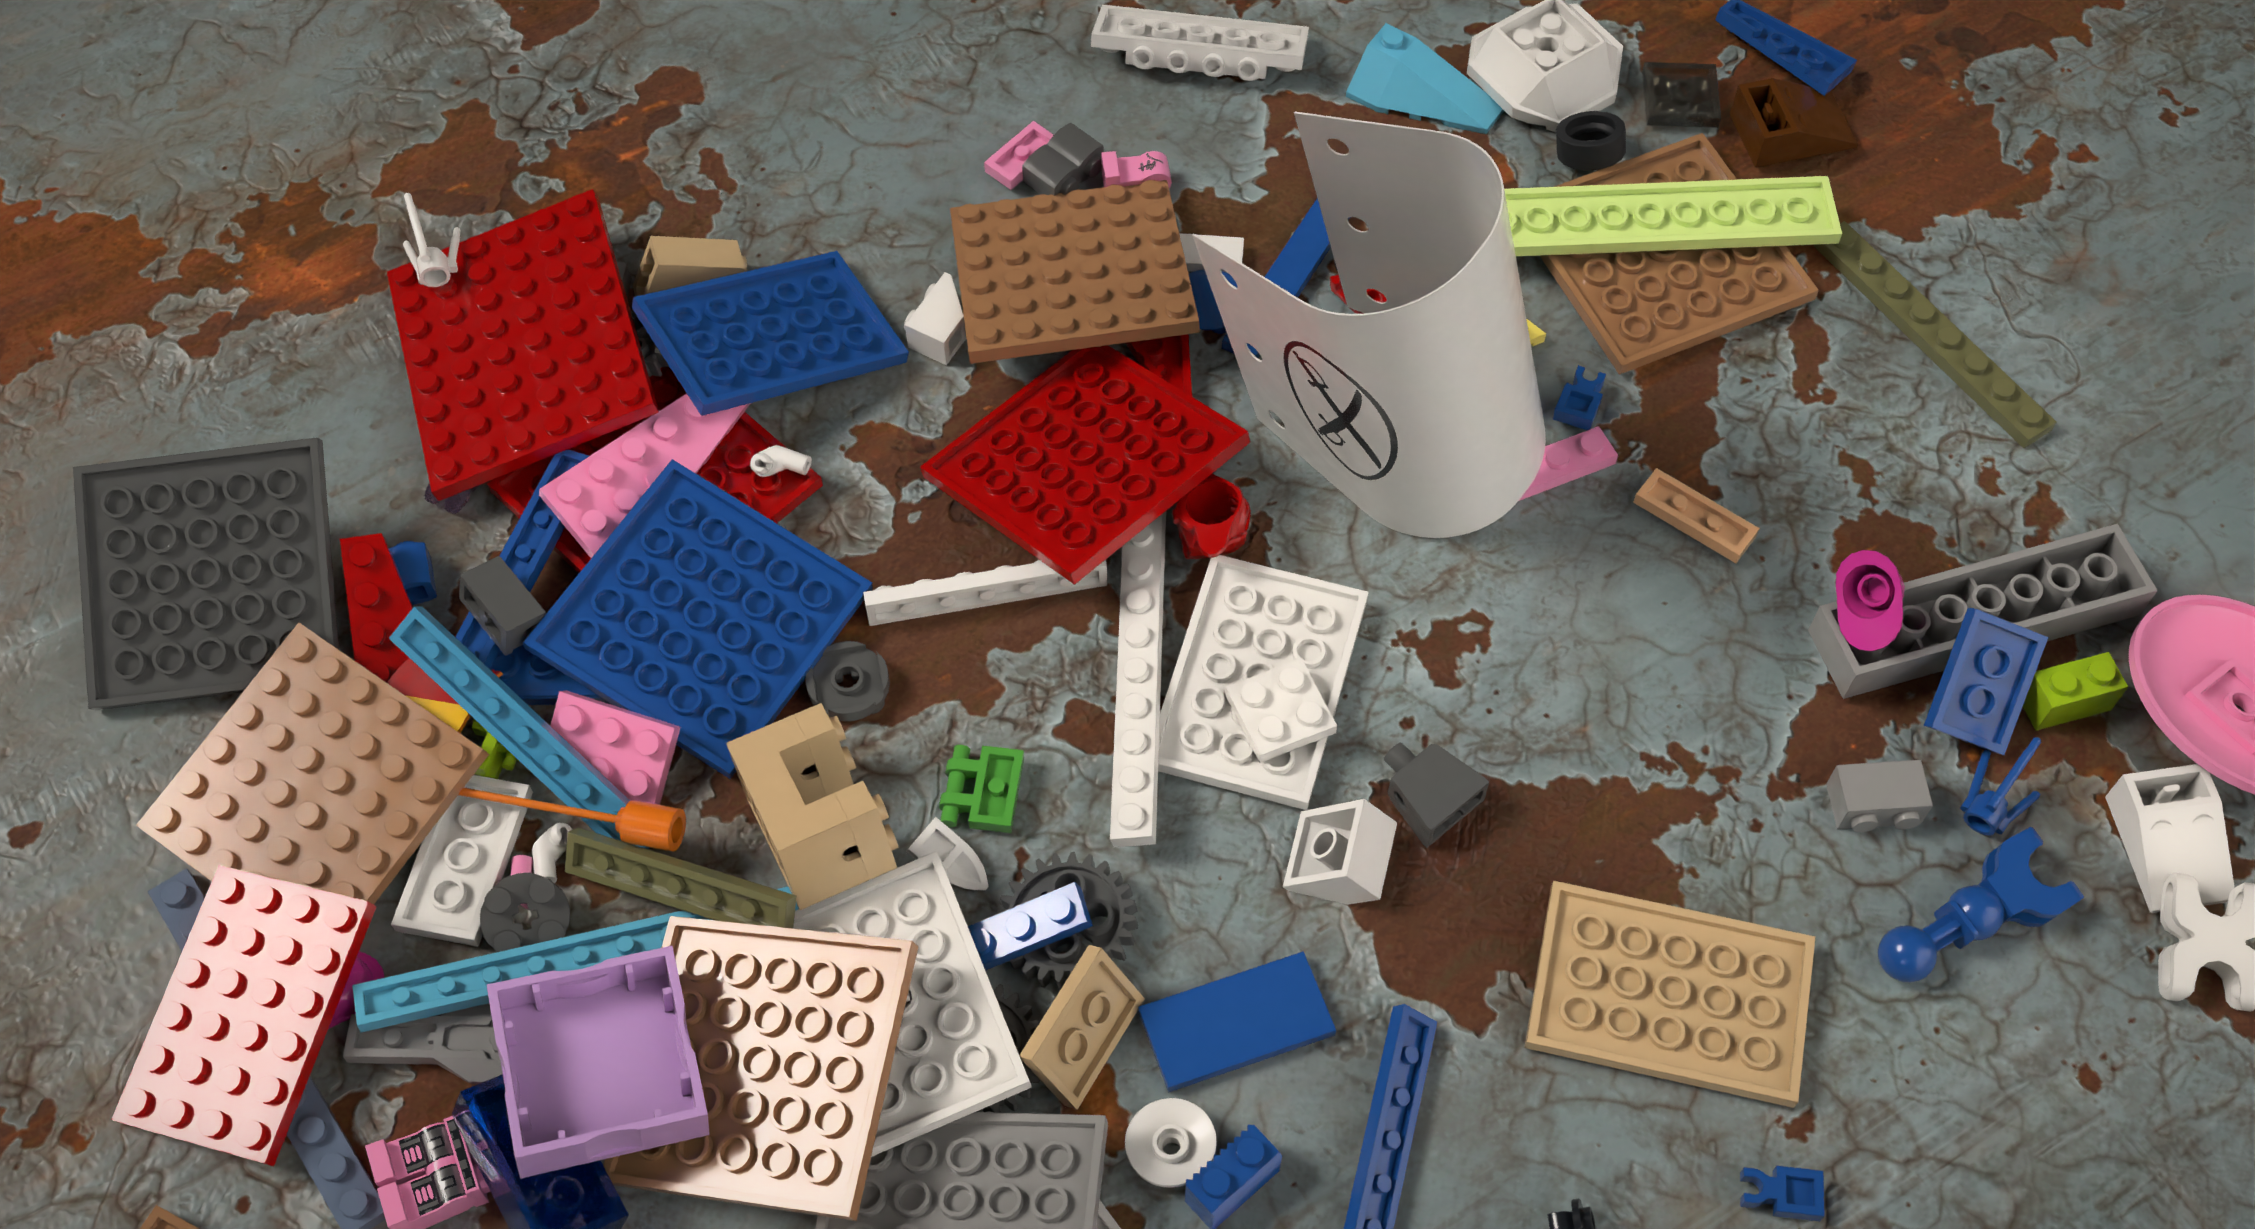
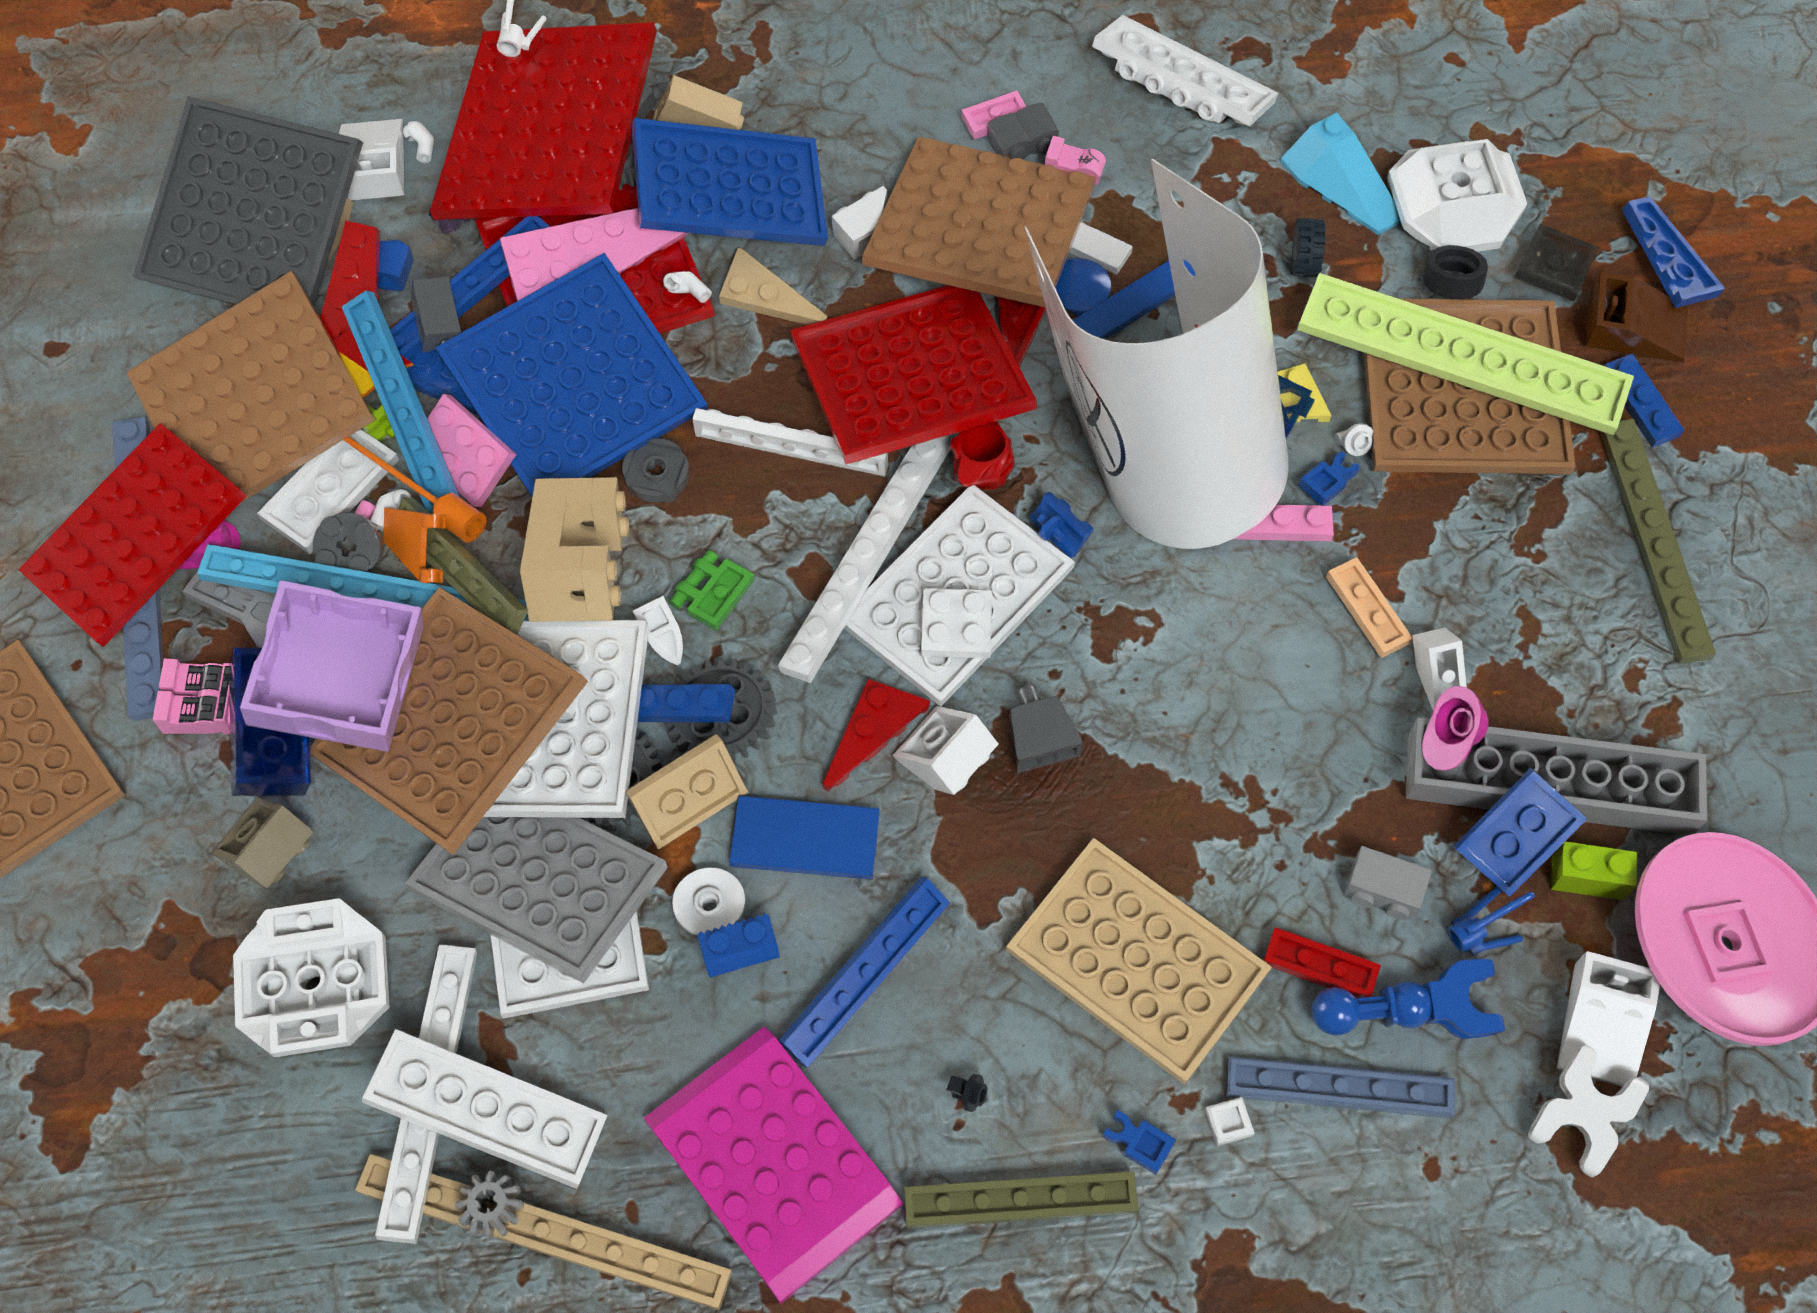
camera: 25 degrees right, 5 degrees up
none -> white slope [339,119,405,200]
none -> orange flag [383,508,446,583]
none -> white arm [403,121,434,163]
none -> tan wing [719,248,828,325]
none -> red wing [823,679,930,792]
none -> blue hips [1029,492,1094,558]
none -> white tile [1205,1097,1254,1146]
none -> sand blue tile [1226,1057,1455,1119]
none -> red plate [1263,927,1381,998]
none -> white plate [1335,423,1374,456]
none -> white slope [1412,627,1466,711]
none -> blue plate [1604,353,1684,448]

